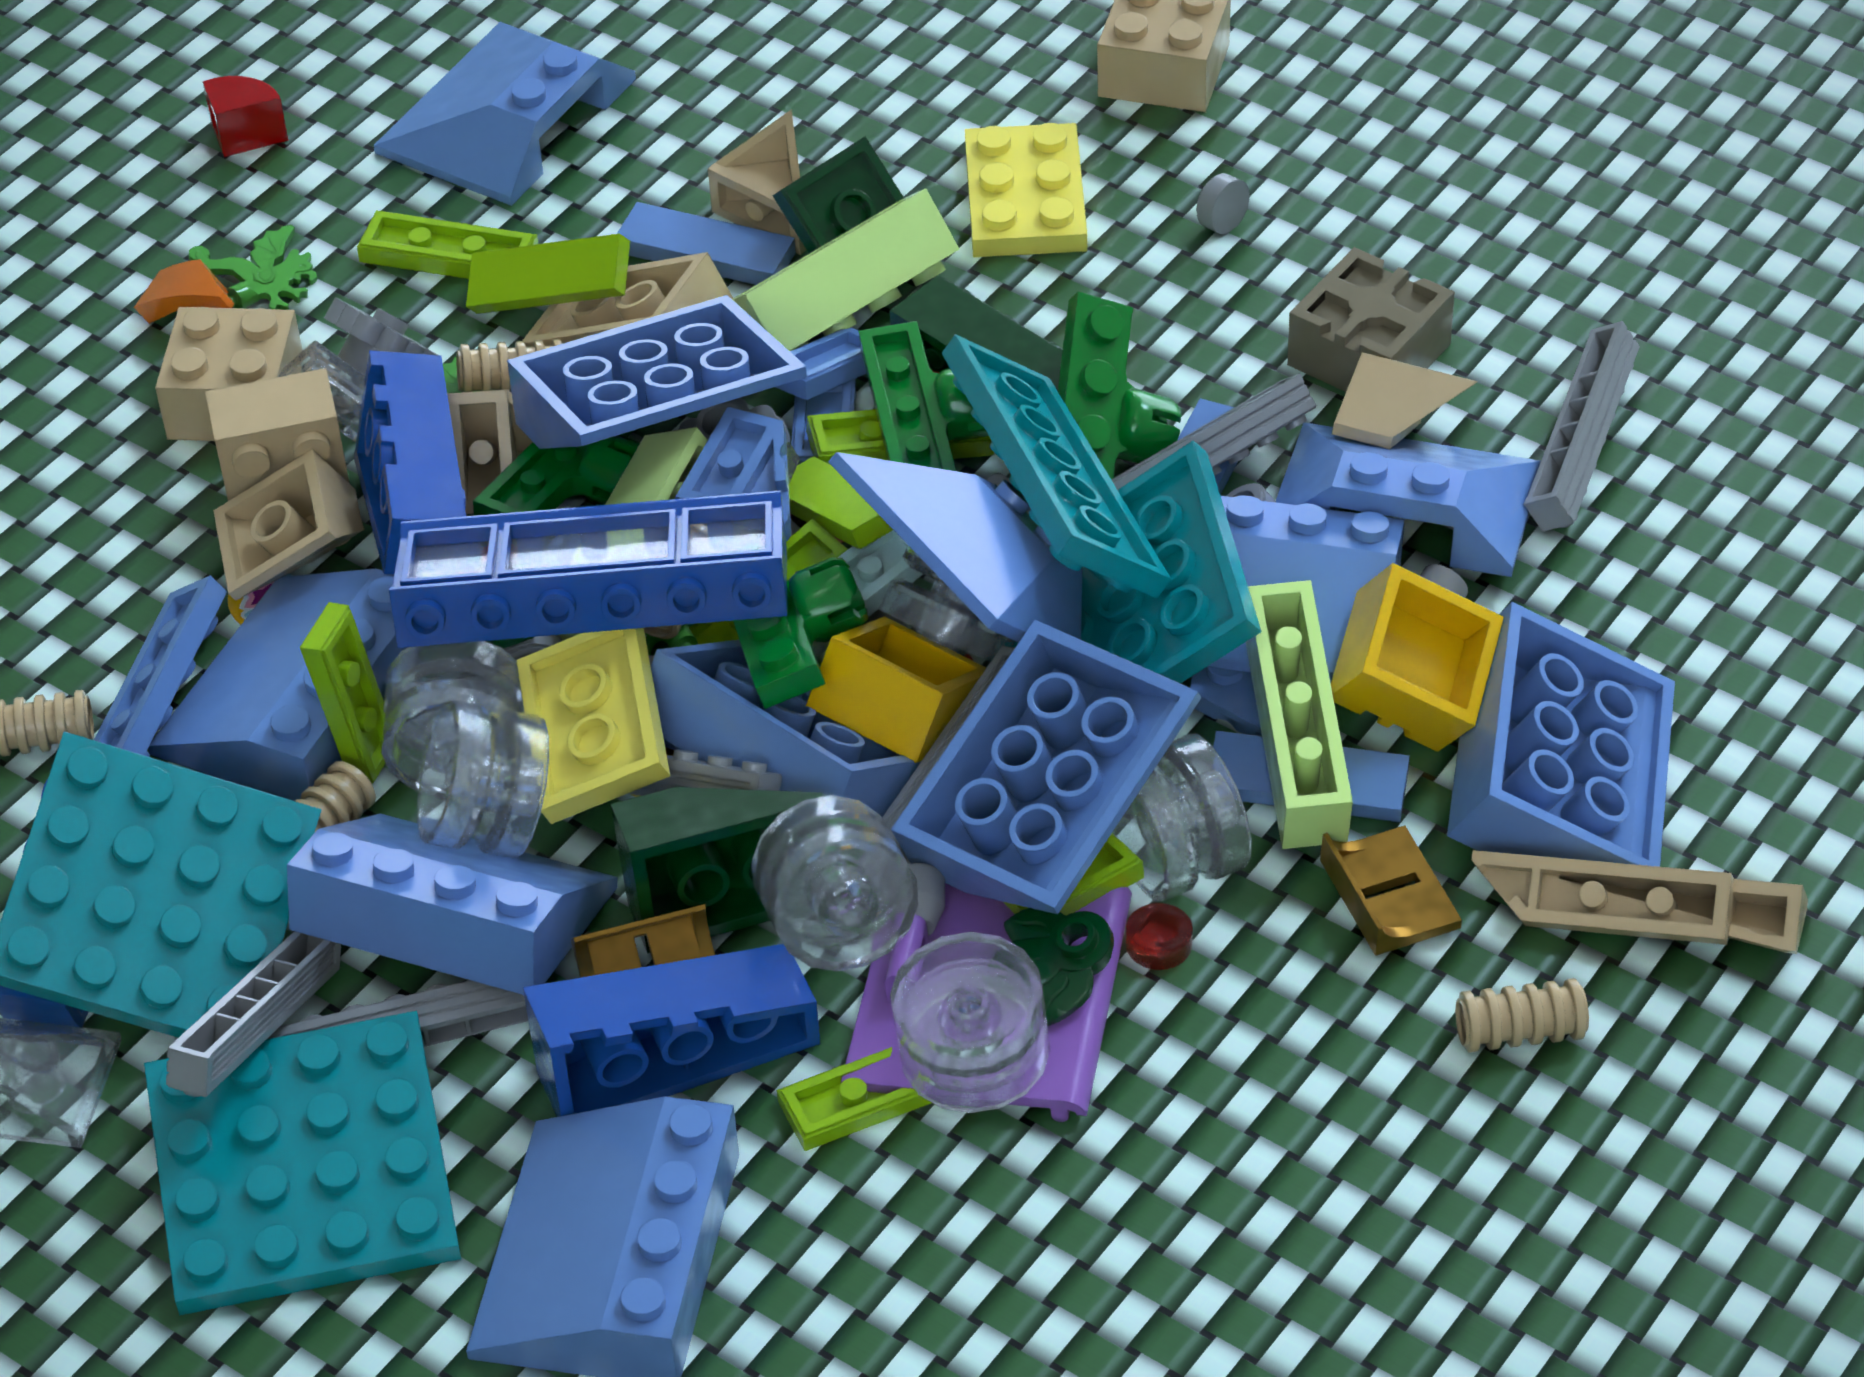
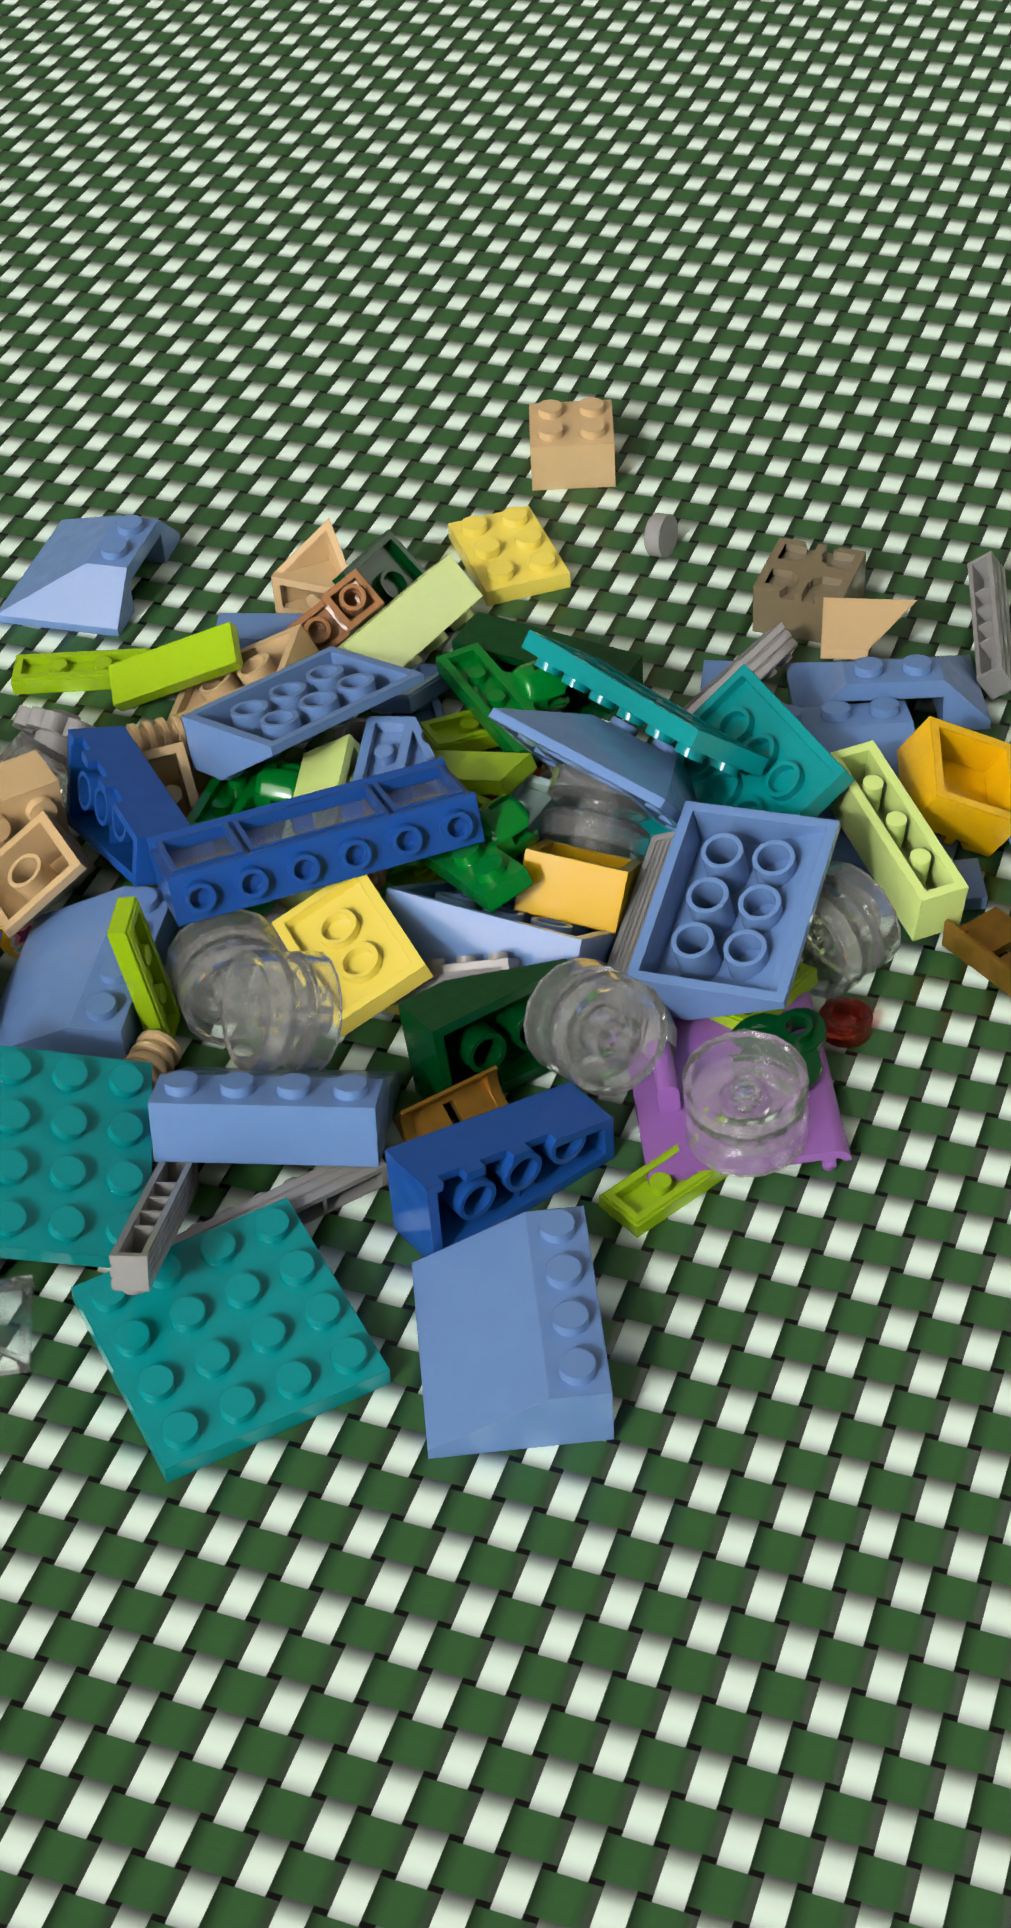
camera: 15 degrees left, 5 degrees down
green plate [1058,291,1181,479] -> none
none -> medium nougat slope [285,568,385,651]

